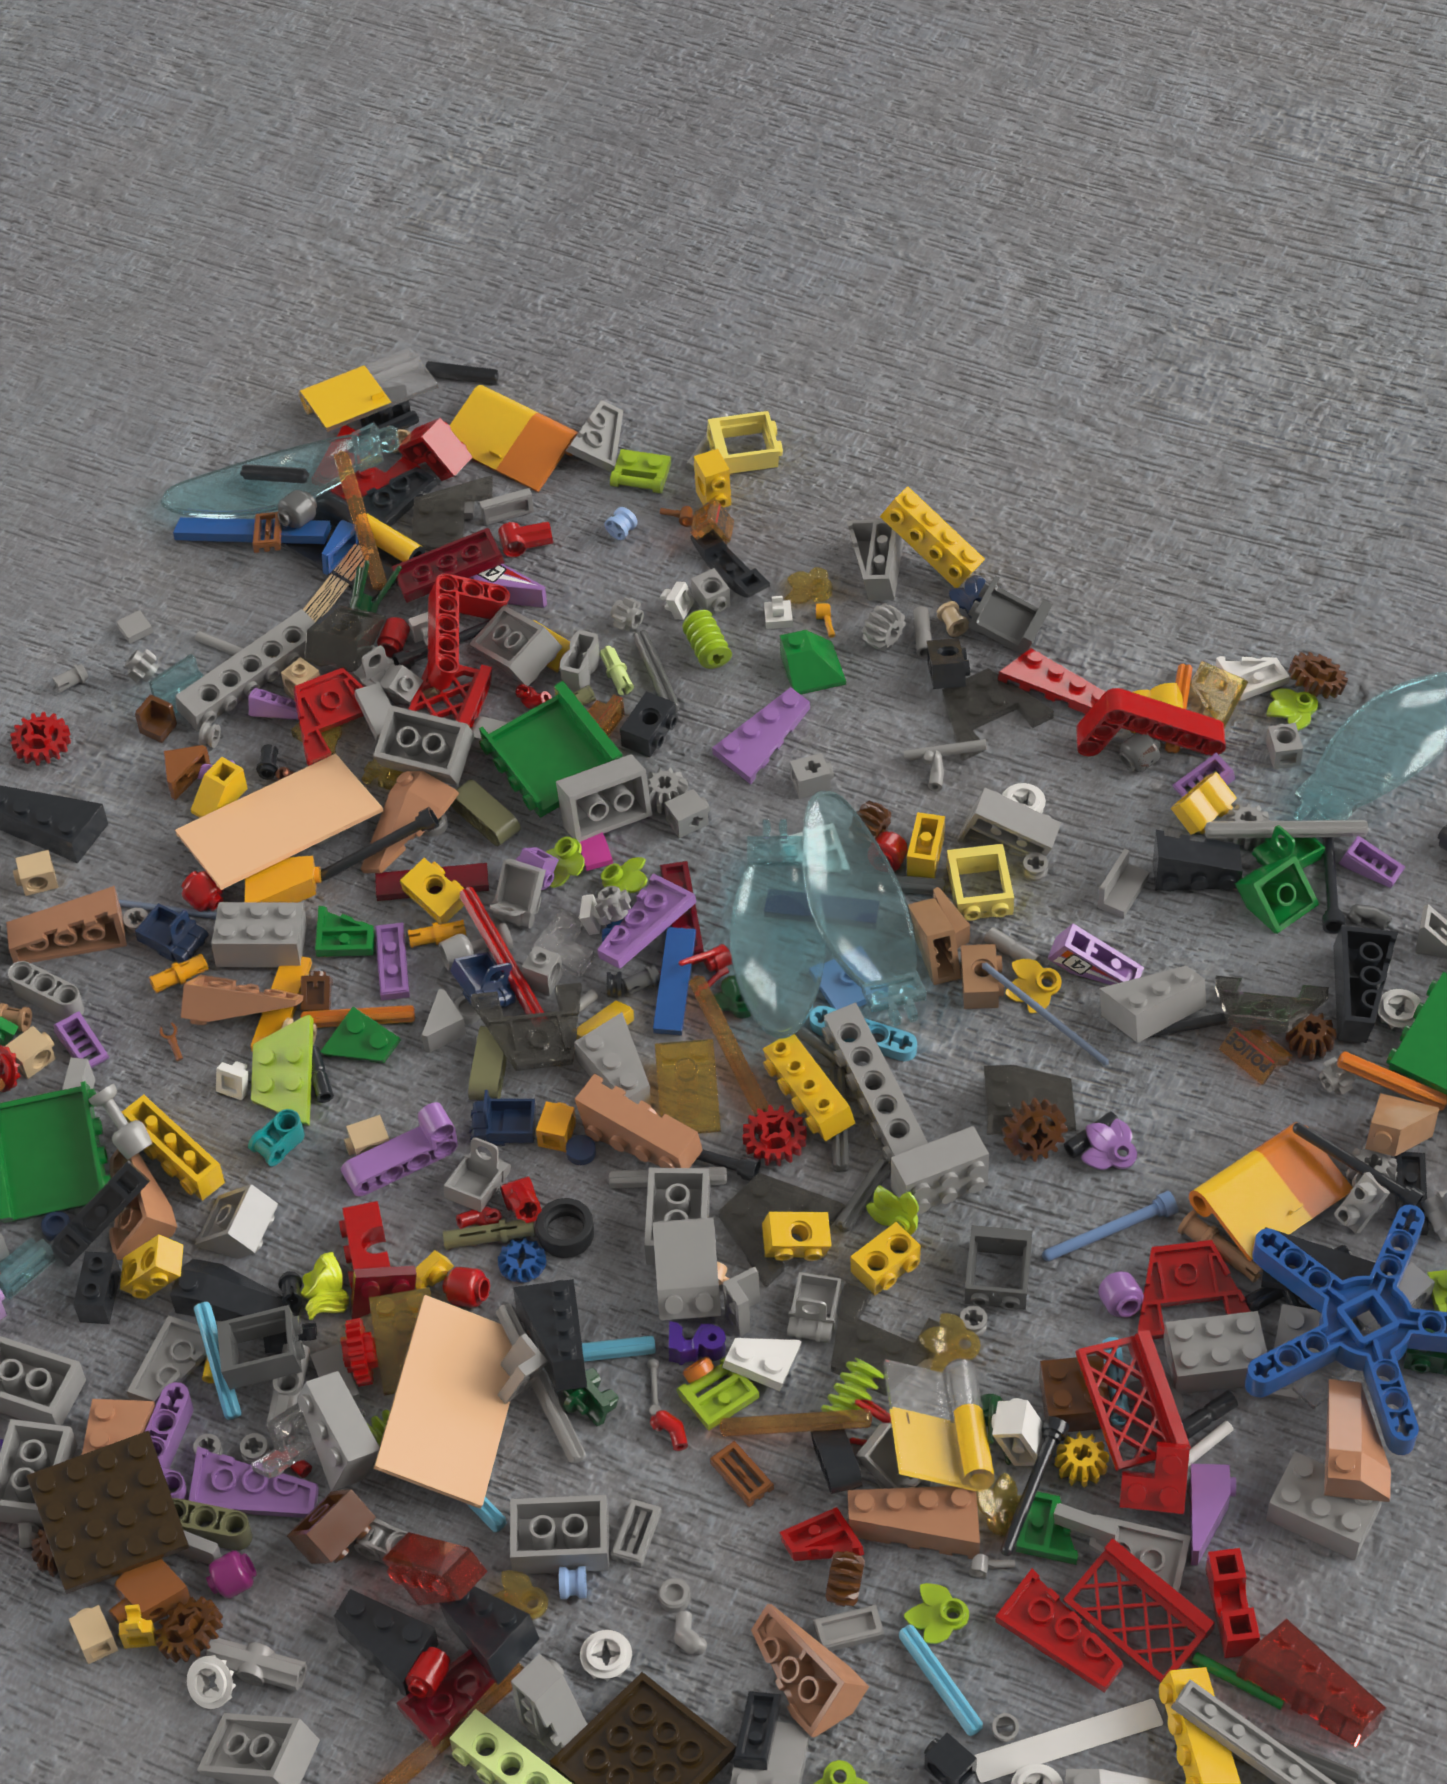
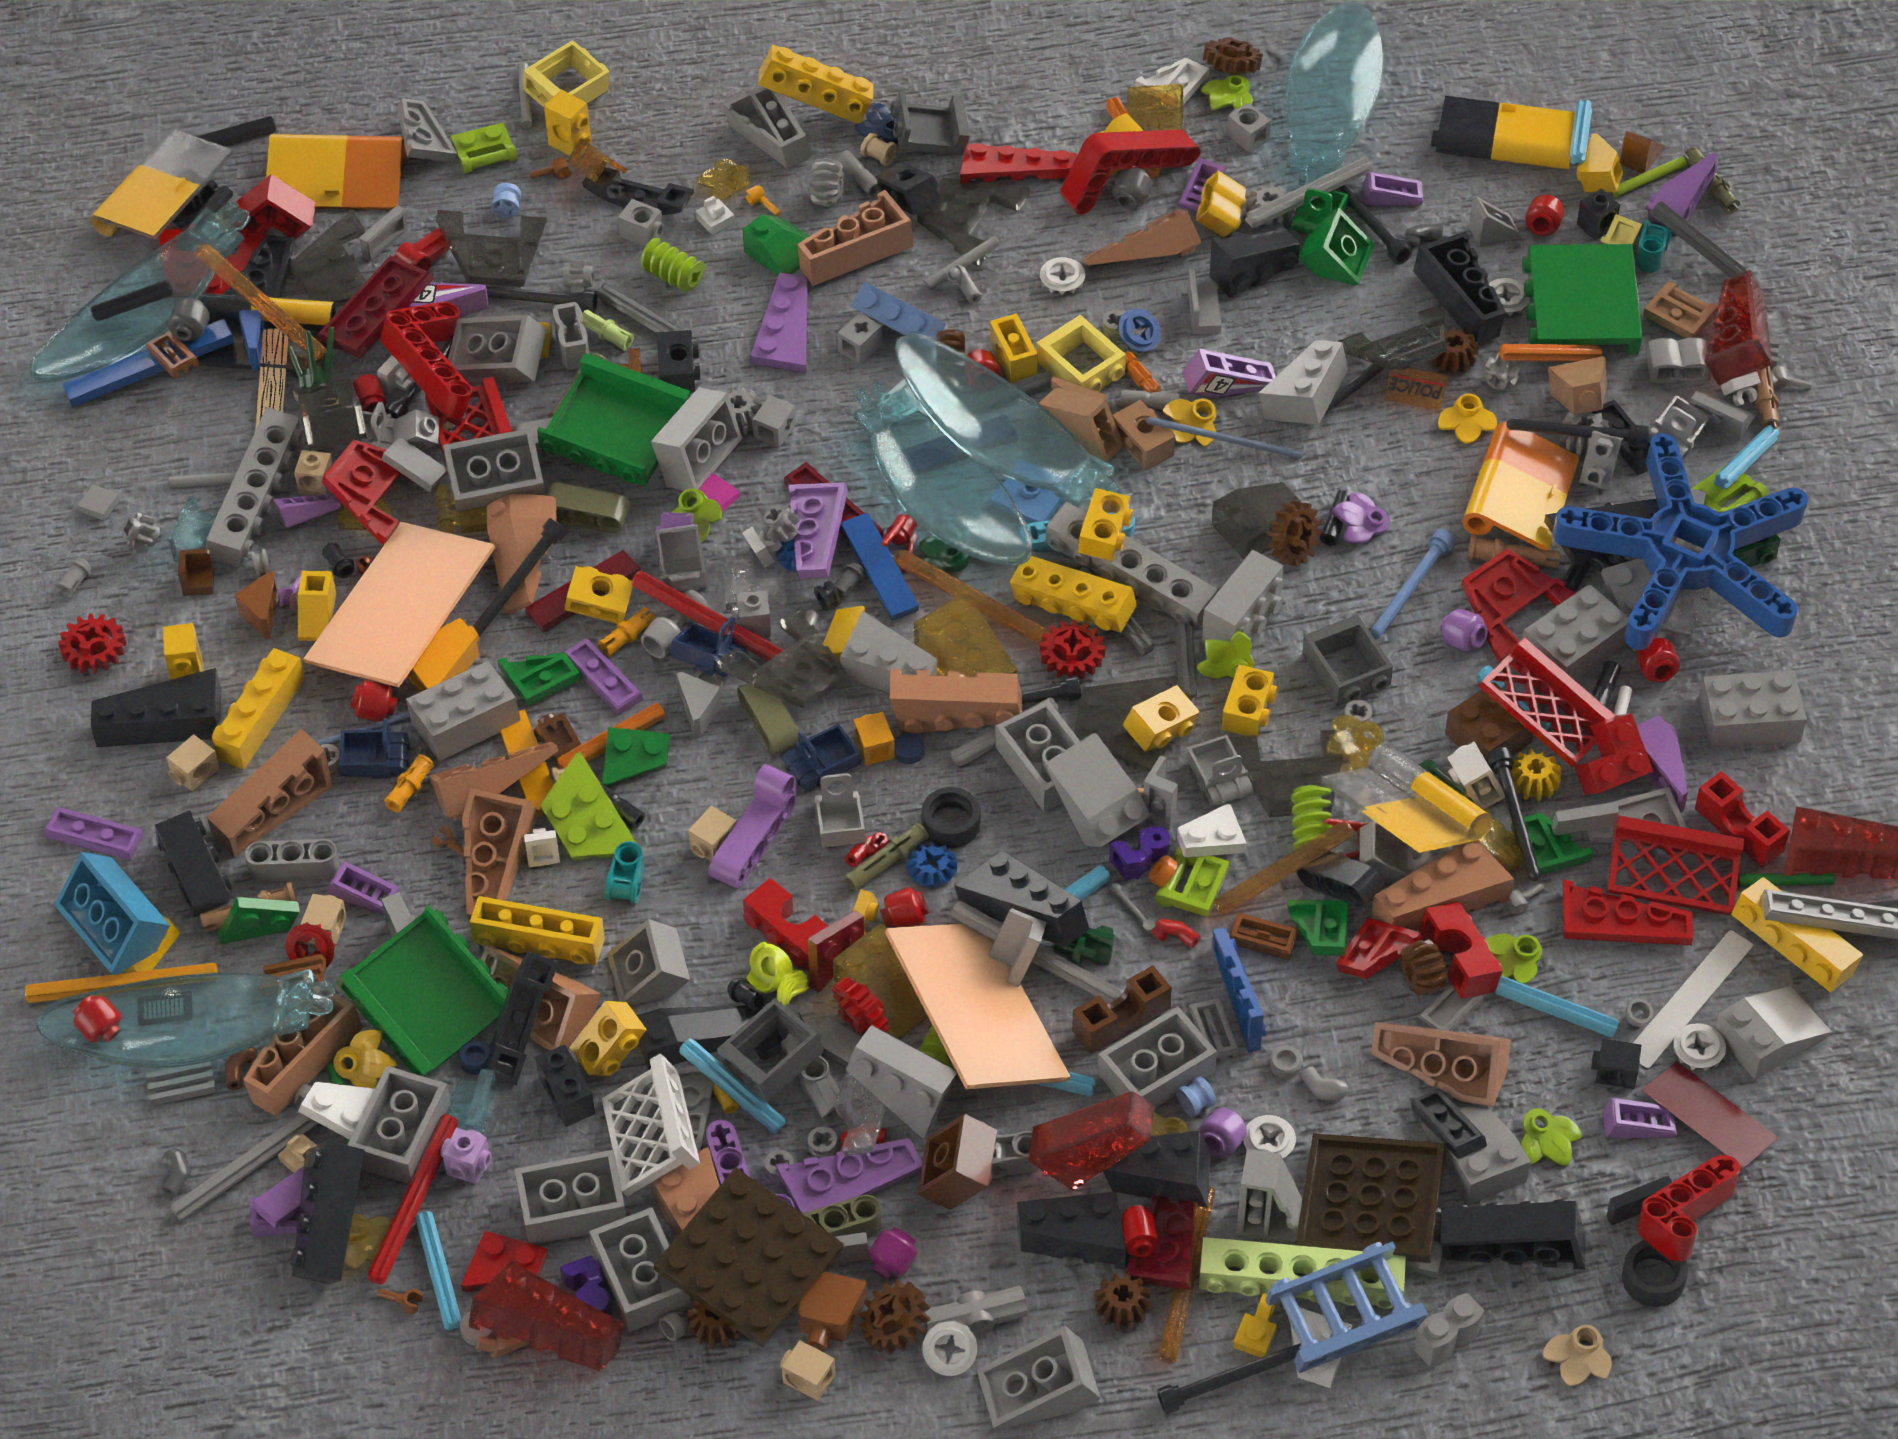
camera: 35 degrees left, 0 degrees up
light grey piece [88,1083,153,1160] -> none
yellow plate [119,1604,157,1649] -> none
red piece [500,1176,542,1223] -> none
red arm [515,684,551,709] -> none
lime plate [601,857,648,893] -> none
white tile [659,582,695,620] -> none
light grey wedge [957,788,1061,858] -> none
nougat wedge [1324,1379,1391,1502] -> none
none -> yellow brick [163,623,203,680]
none -> yellow brick [212,648,305,770]
none -> clear smoke wing [436,210,547,287]
none -> nougat wedge [462,788,538,916]
none -> black piece [486,286,598,313]
none -> white fence [602,1054,700,1197]
none -> nougat wedge [797,190,913,286]
none -> medium blue brick [851,281,946,349]
none -> reddish brown arch [1072,965,1172,1054]
none -> yellow brick [1078,488,1133,561]
none -> nougat wedge [1081,209,1201,265]
none -> reddish brown gear [1094,1272,1151,1331]
none -> blue gear [1116,308,1161,354]
none -> orange axle [1125,351,1160,393]
none -> medium lavender head [1198,1108,1247,1157]
none -> blue wing [1212,927,1266,1053]
none -> green wing [1287,900,1349,956]
none -> red arch [1419,902,1503,999]
none -> yellow plate [1438,393,1497,444]
none -> red head [1636,638,1680,683]

